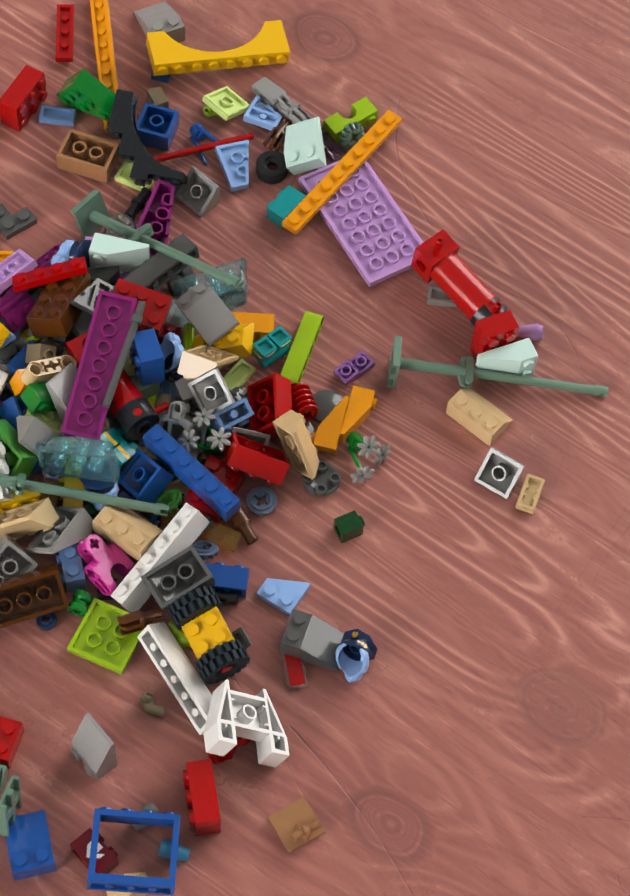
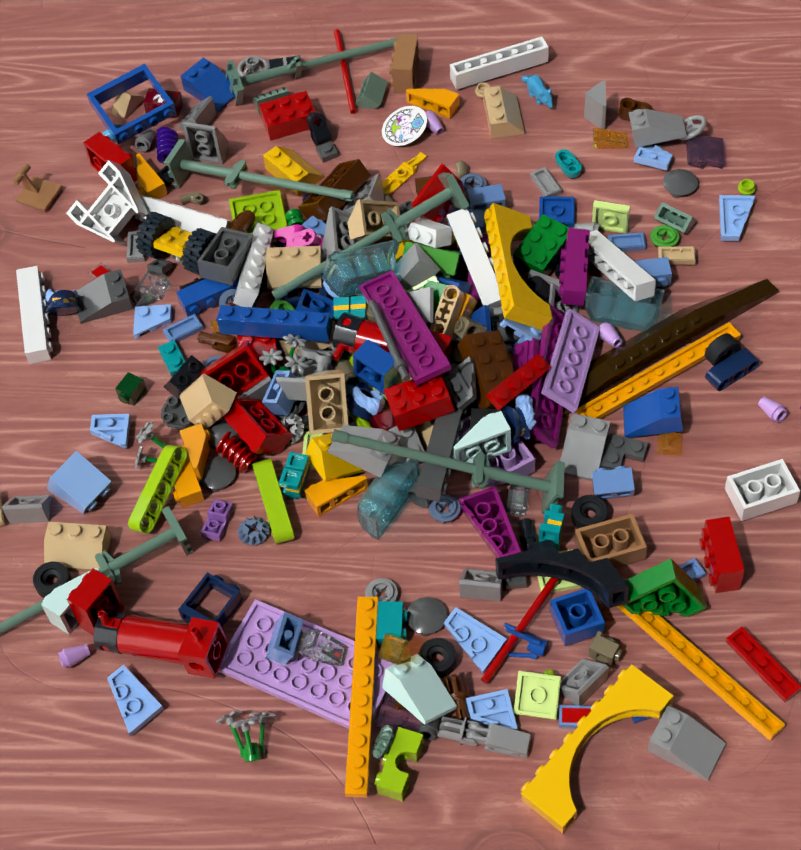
camera: 155 degrees right, 5 degrees down
none -> white brick [16,266,53,364]
none -> black tyre [33,561,71,598]
none -> light blue slope [46,451,111,514]
none -> light blue wing [90,414,131,448]
none -> light blue wing [107,665,163,737]
none -> light grey tile [126,231,145,263]
none -> lime beam [128,445,187,534]
none -> clear slope [130,271,172,307]
none -> light orange slope [136,153,168,199]
none -> dark purple piece [157,127,178,164]
none -> black tile [157,166,174,186]
none -> teal plate [158,340,185,377]
none -> medium blue tile [162,314,204,343]
none -> sand green piece [163,139,355,202]
none -> black brick [163,355,206,397]
none -> light grey slope [177,96,216,131]
none -> dark blue window [178,572,243,627]
none -> plant [216,711,276,763]
none -> sand blue gear [237,516,269,545]
none -> yellow slope [263,146,324,196]
none -> medium blue brick [265,612,303,665]
none -> clear slope [297,629,348,666]
none -> light grey gear [365,578,398,601]
none -> clear yellow slope [378,633,411,665]
none -> dark grey dish [407,597,447,637]
none -> teal hips [539,504,564,552]
none -> light grey slope [559,659,608,706]
none -> red tile [559,705,602,729]
none -> light grey slope [560,413,611,481]
none -> black tyre [571,495,608,529]
none -> medium blue brick [591,466,635,499]

